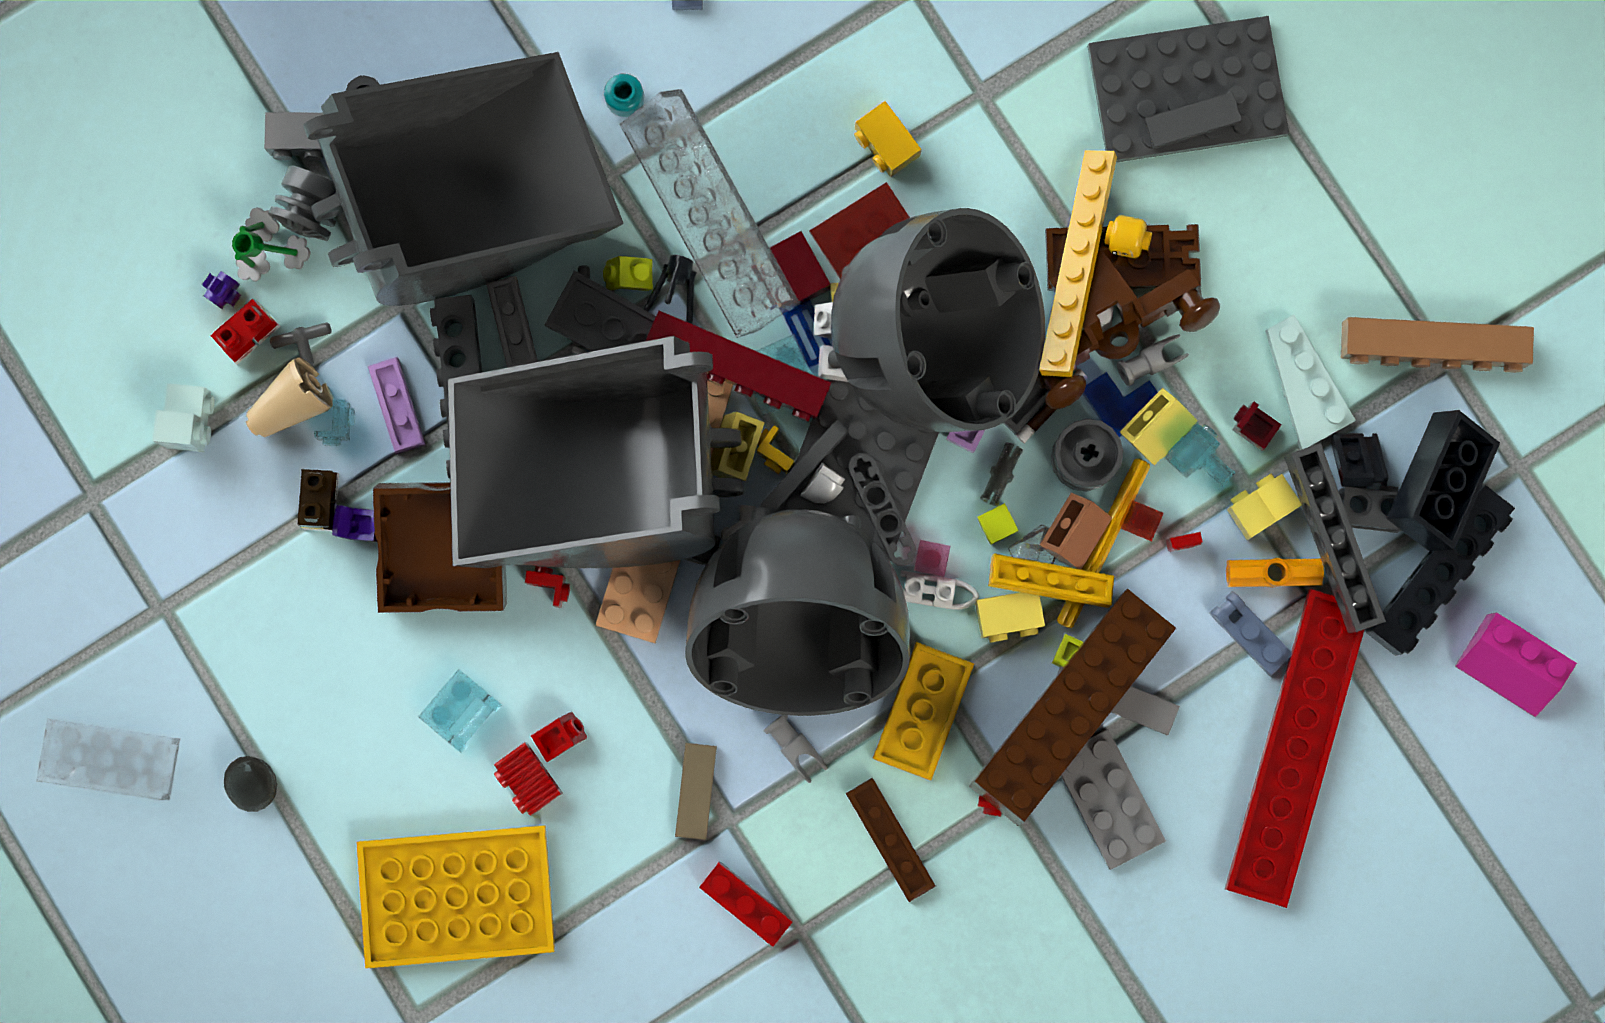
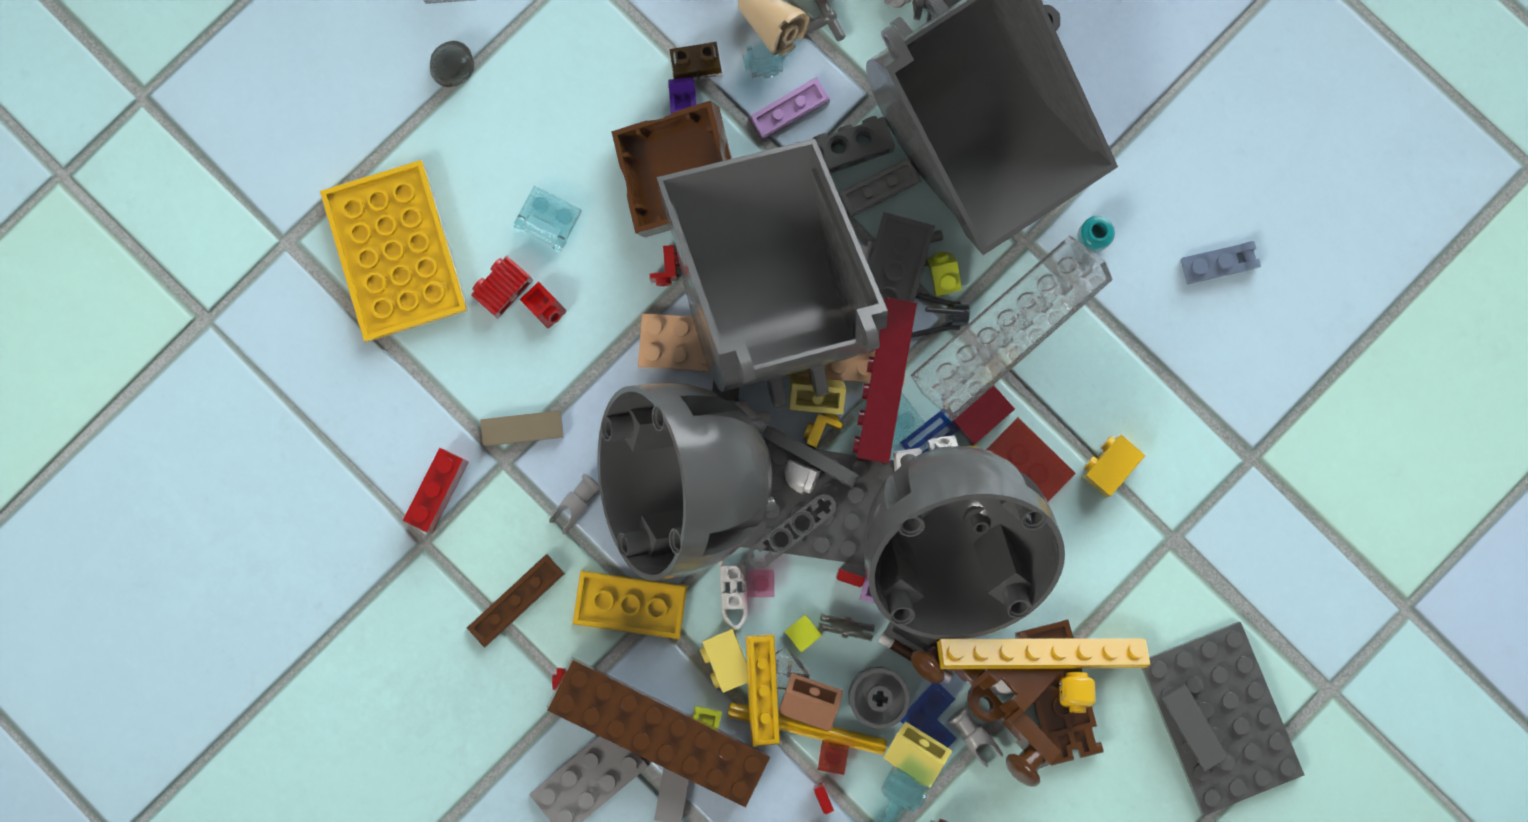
camera: 80 degrees right, 0 degrees up
none -> red tile [835,569,865,588]

